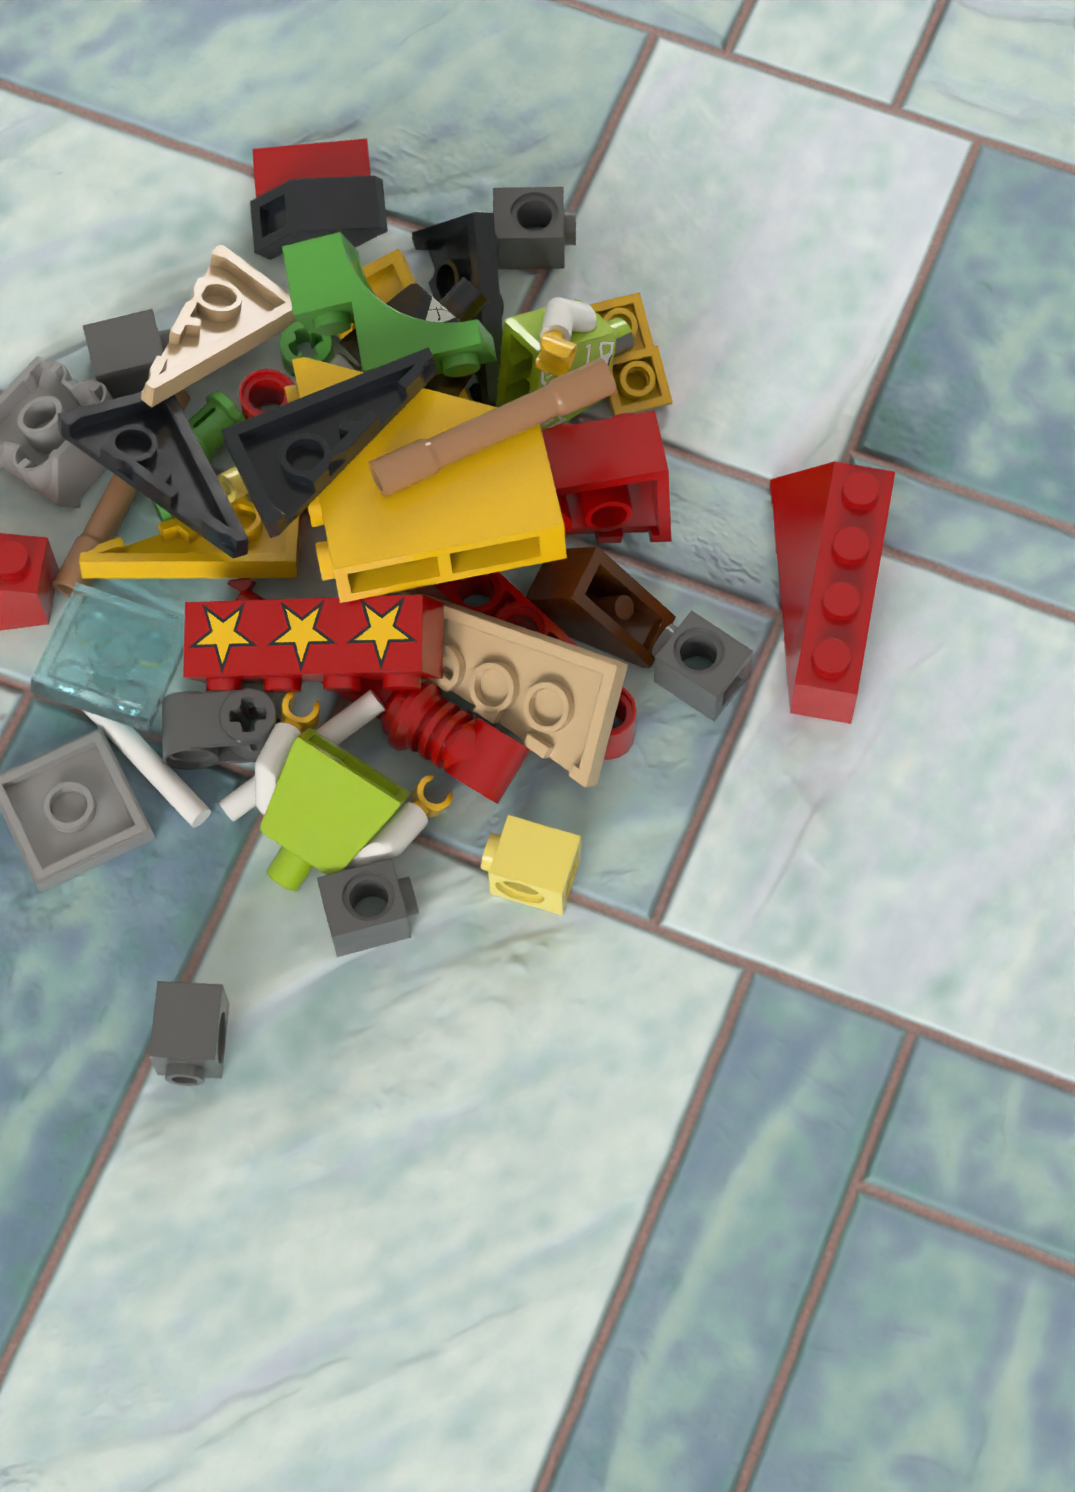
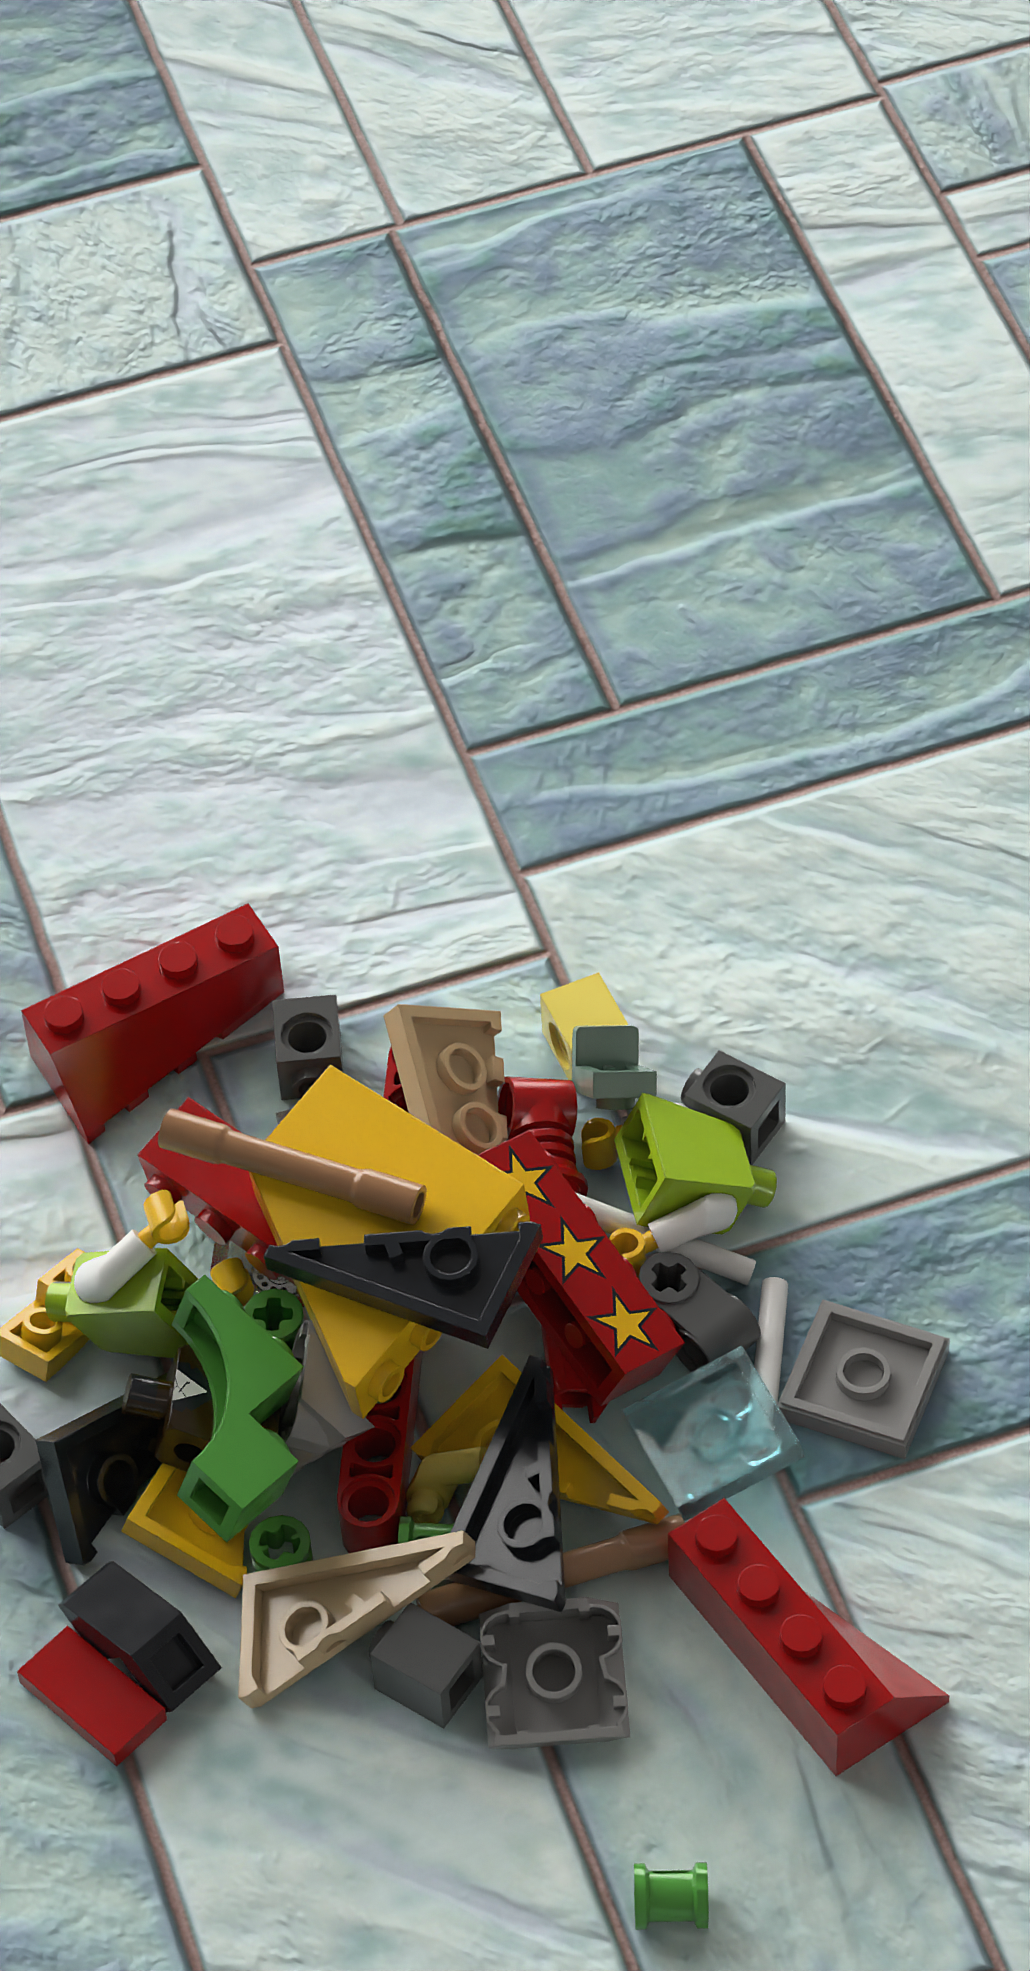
camera: 130 degrees left, 15 degrees down
dark grey brick [149,981,229,1086] -> none
none -> sand green bracket [572,1025,657,1110]

